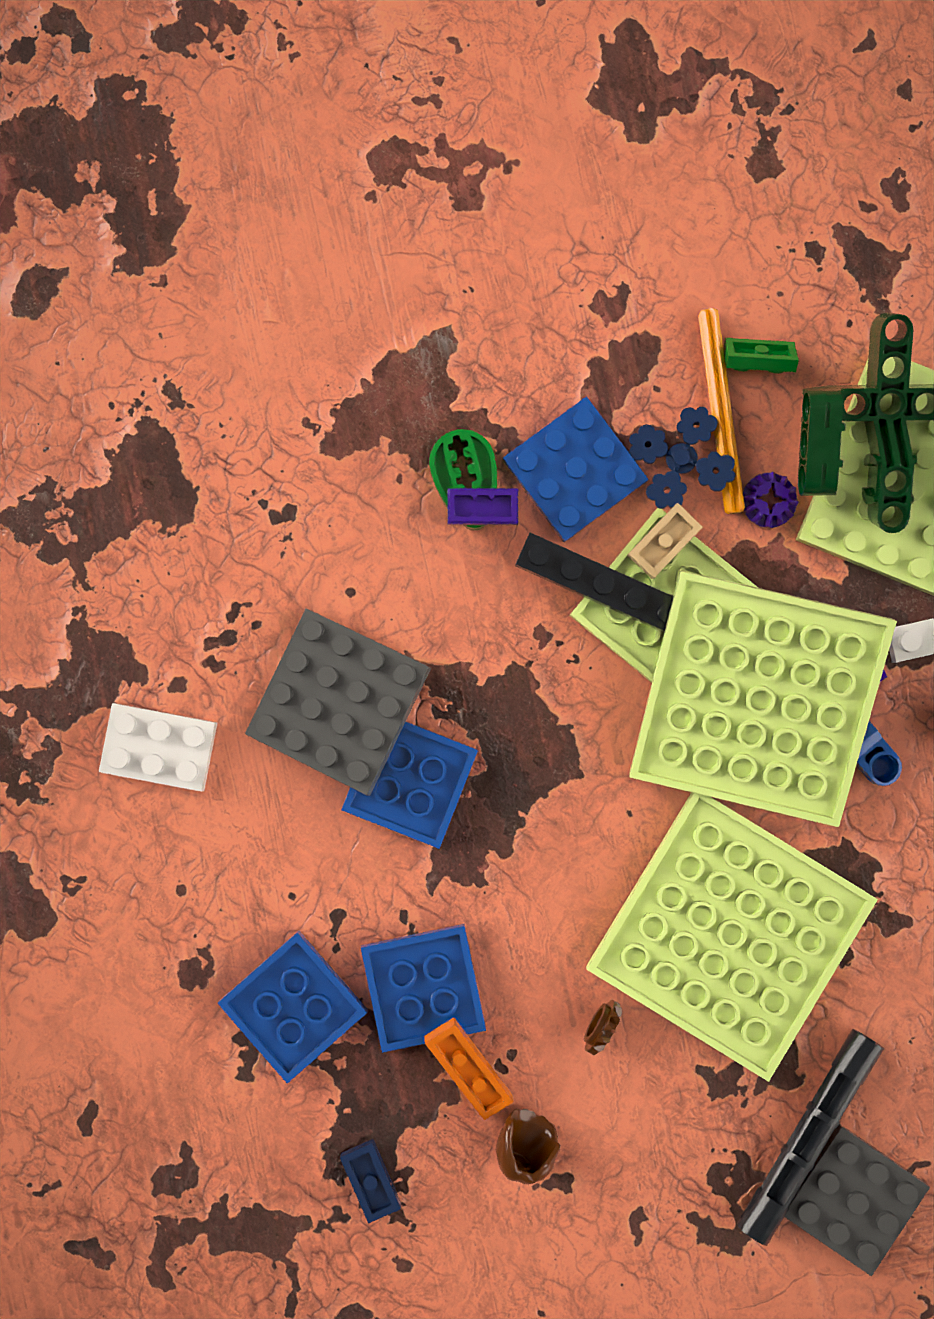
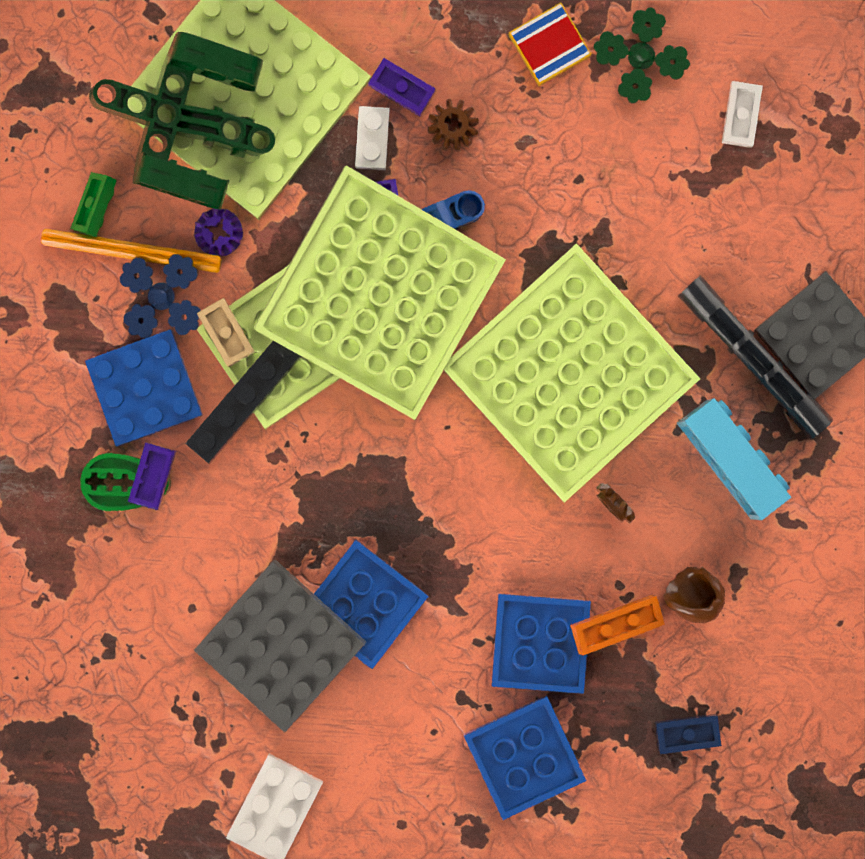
camera: 70 degrees left, 0 degrees up
none -> medium azure brick [677,398,791,520]

